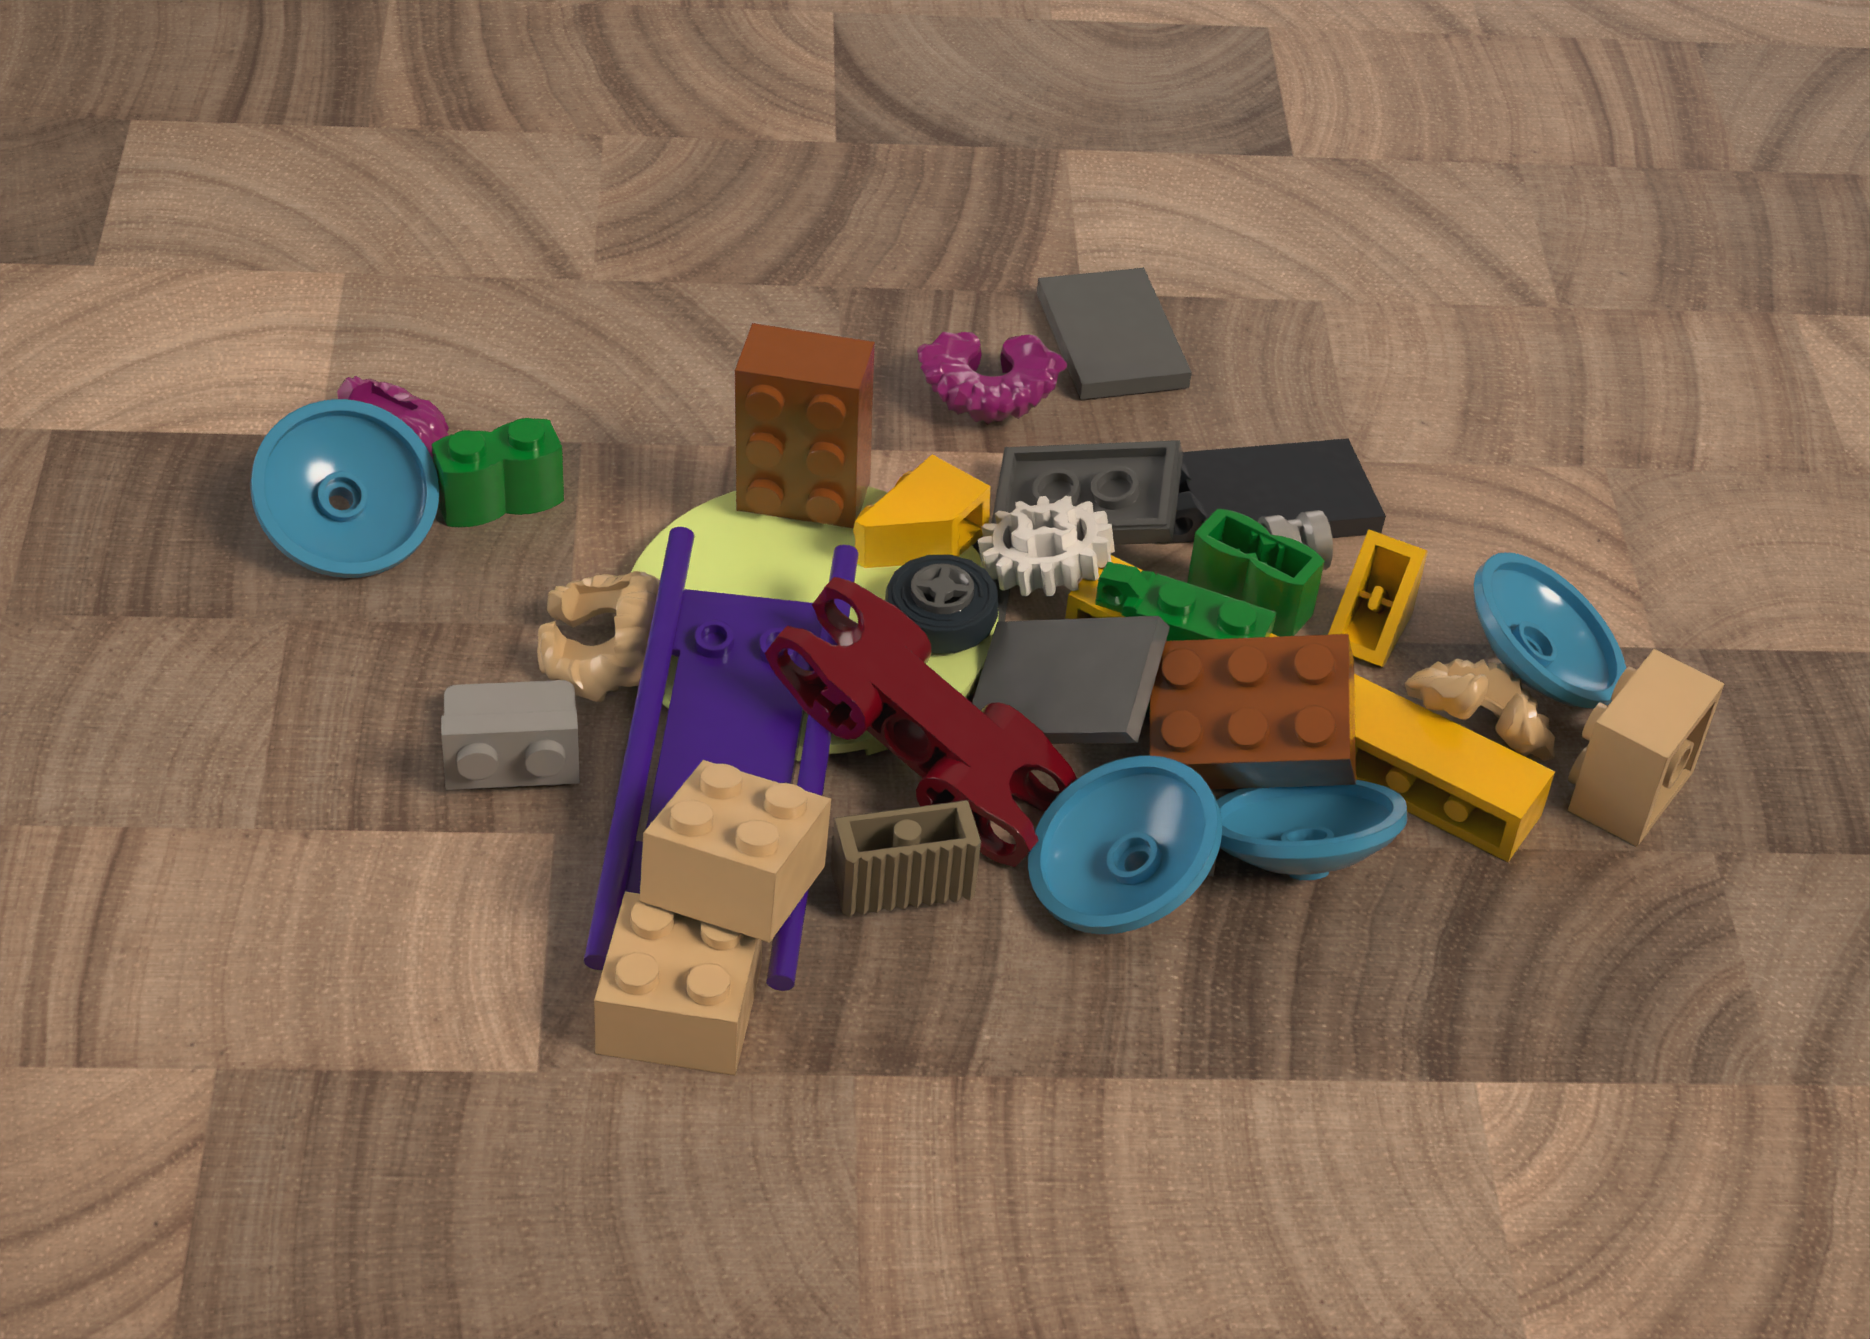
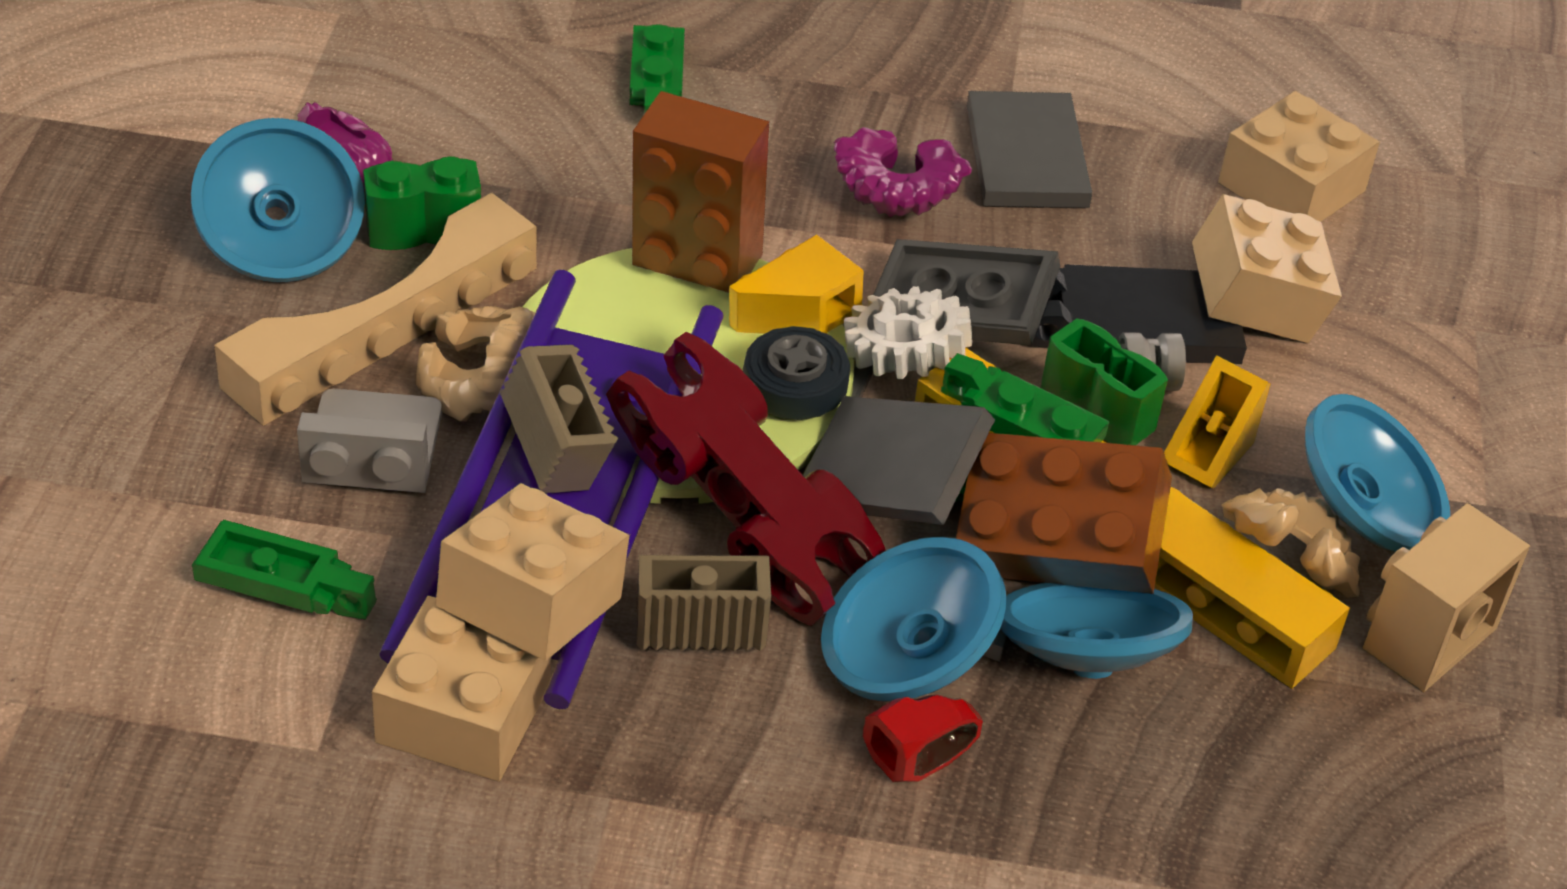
camera: 10 degrees right, 0 degrees up
none -> green hinge [192,519,377,620]
none -> tan arch [214,193,537,426]
none -> dark tan brick [499,345,618,493]
none -> green hinge [629,24,685,114]
none -> red rock [863,694,983,782]
none -> tan brick [1192,194,1342,343]
none -> tan brick [1218,91,1380,222]

